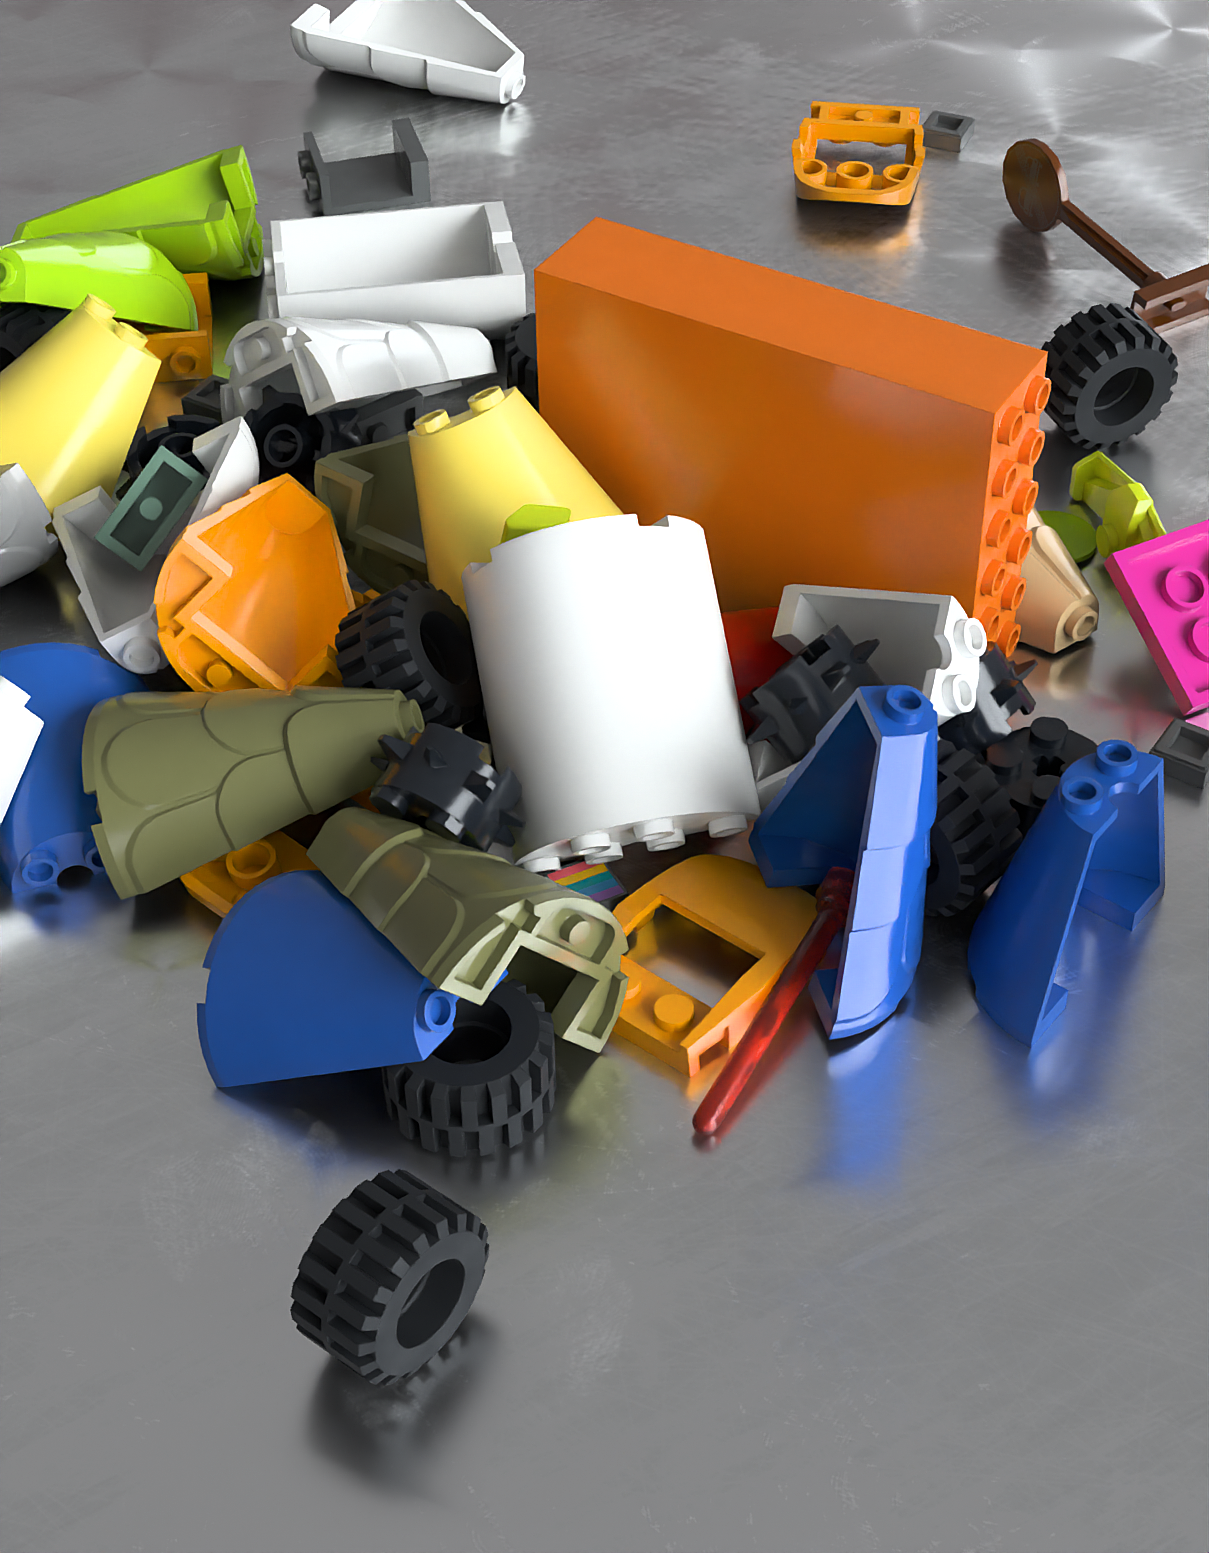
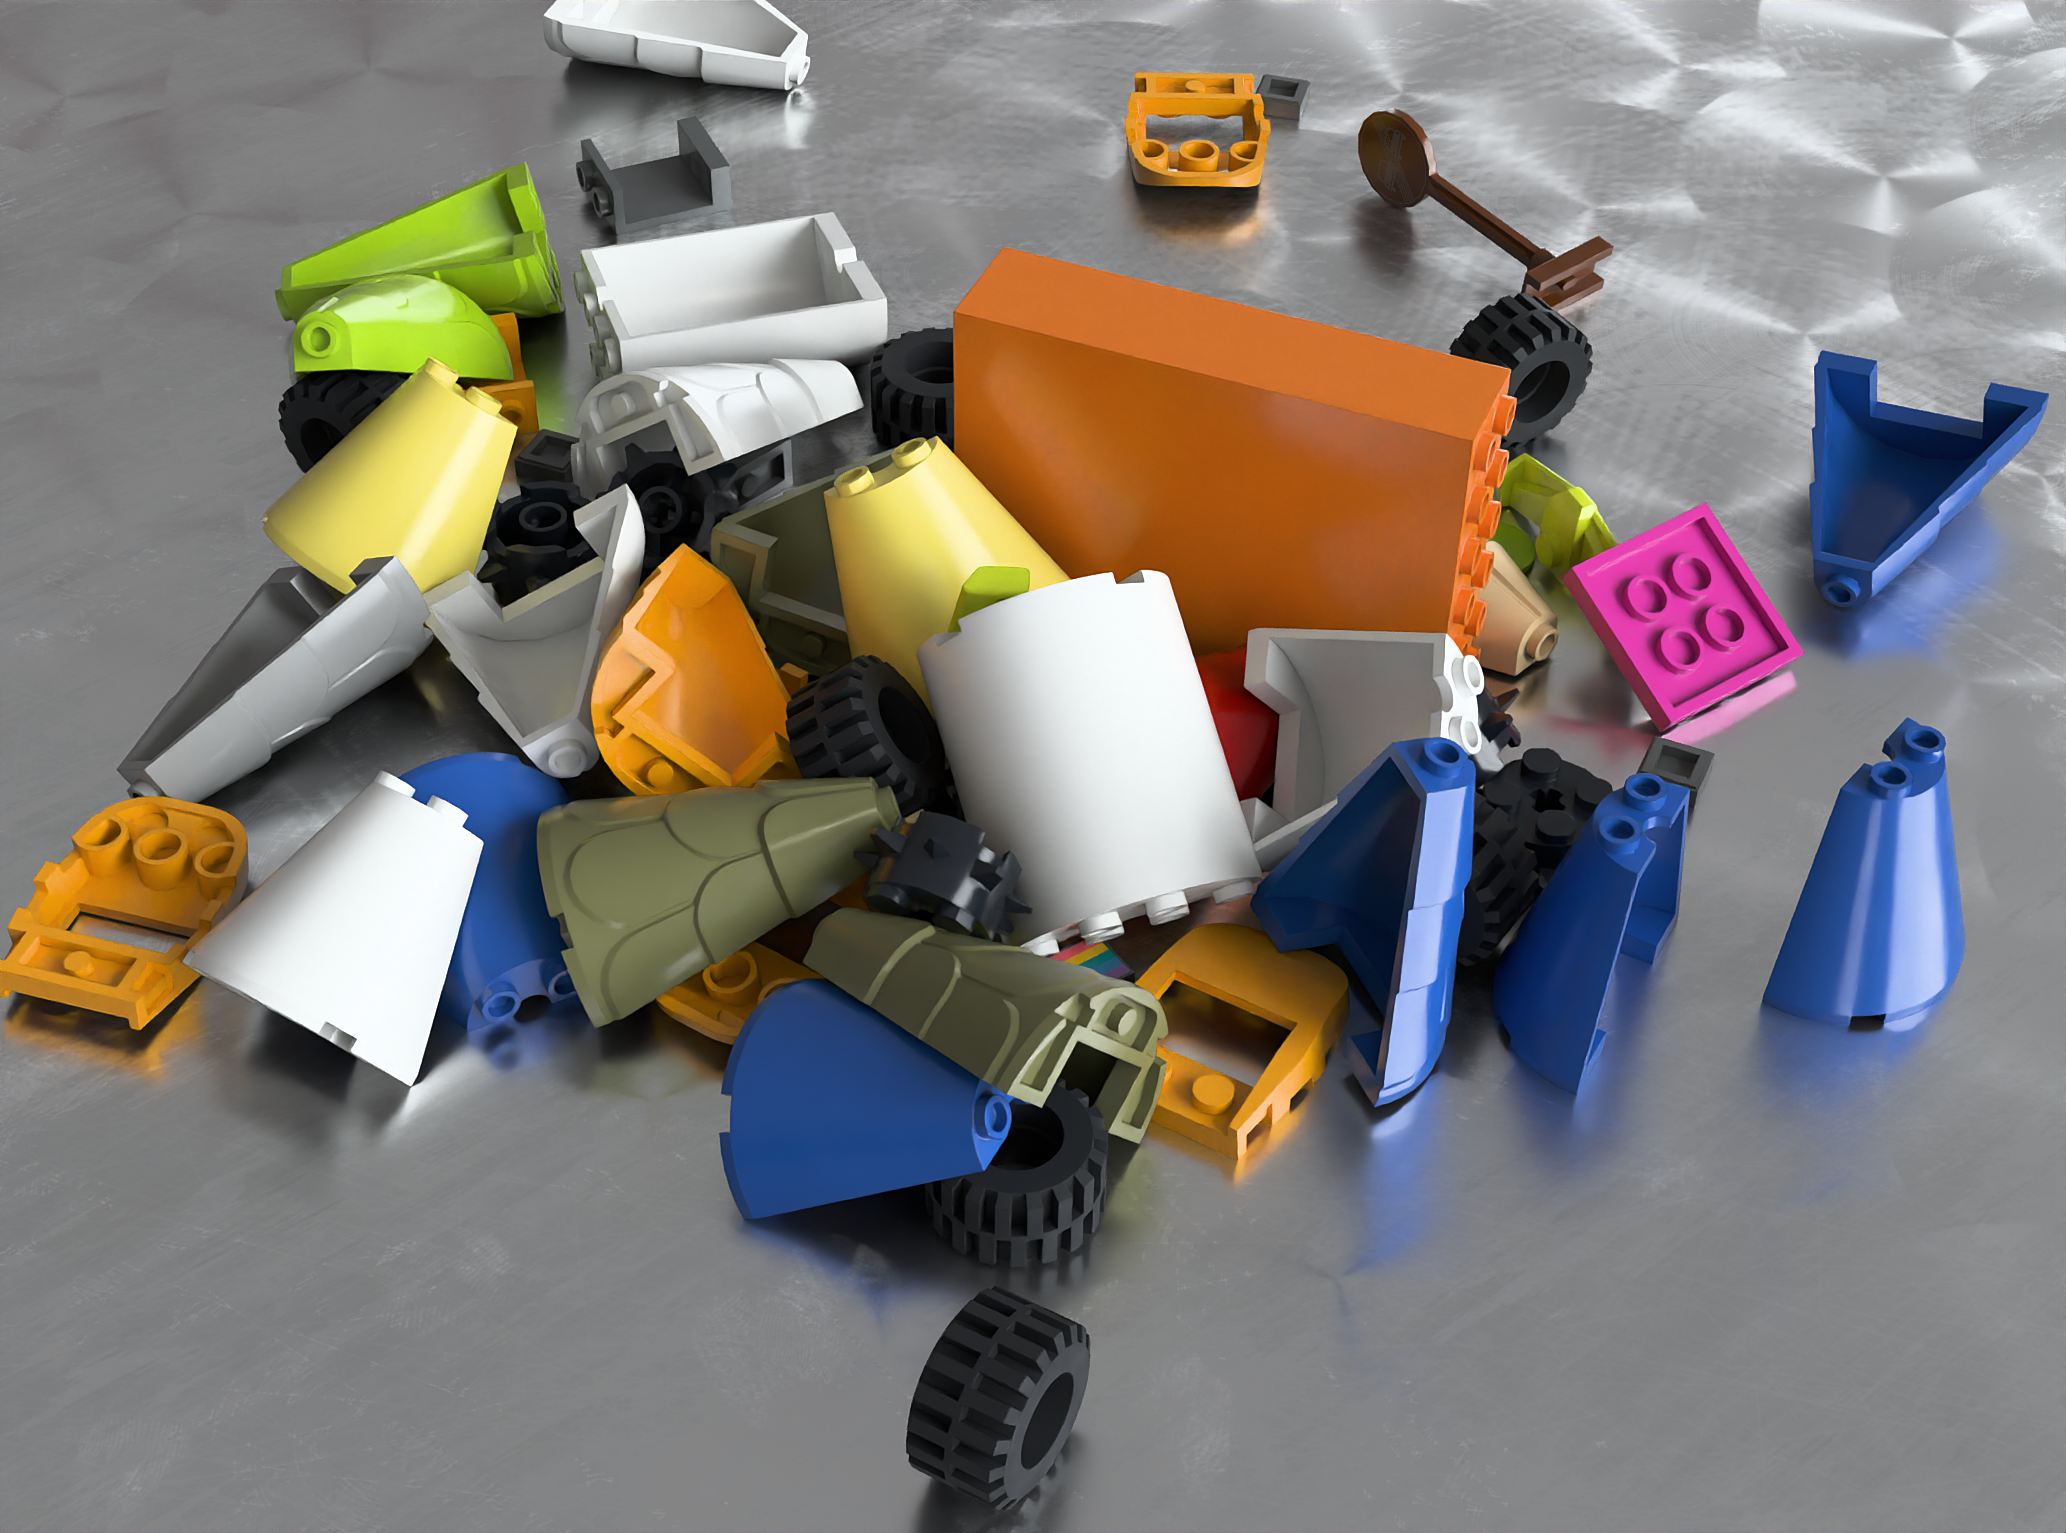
camera: 10 degrees left, 0 degrees up
sand green brick [94,445,208,572] -> none
clear red piece [692,867,855,1136] -> none
black brick [739,624,884,764] -> none

